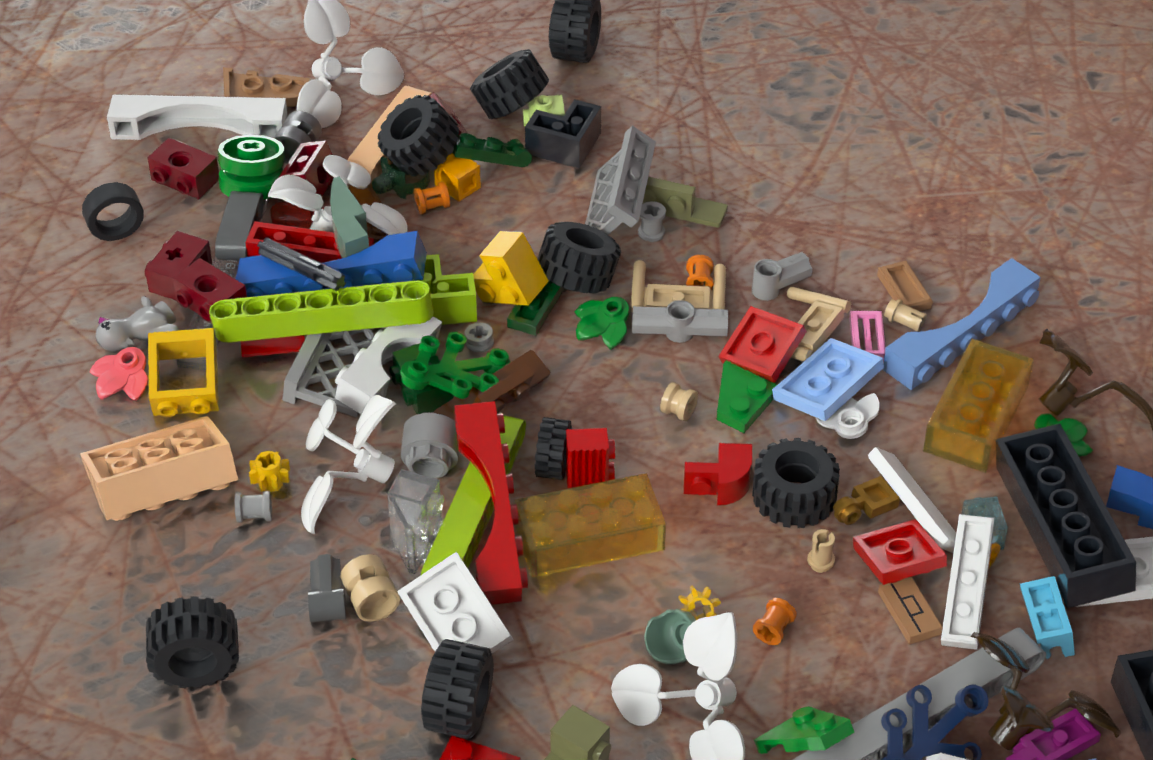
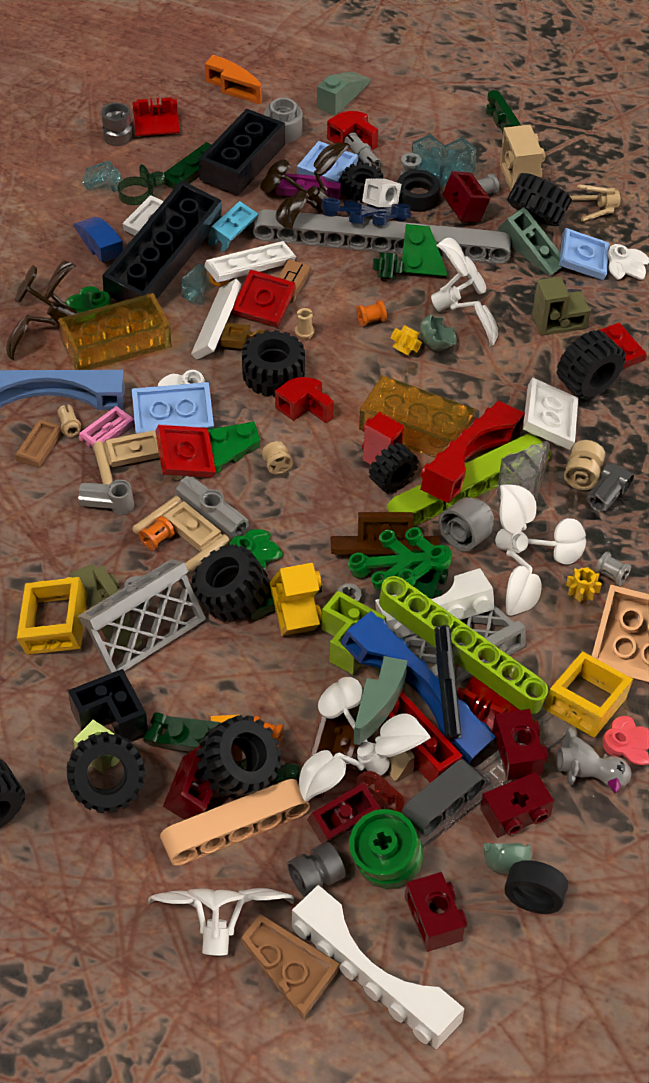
camera: 140 degrees left, 5 degrees up
none -> yellow window [17,577,88,655]
none -> dark green gear [372,252,403,279]
none -> sand green hair [483,843,532,875]

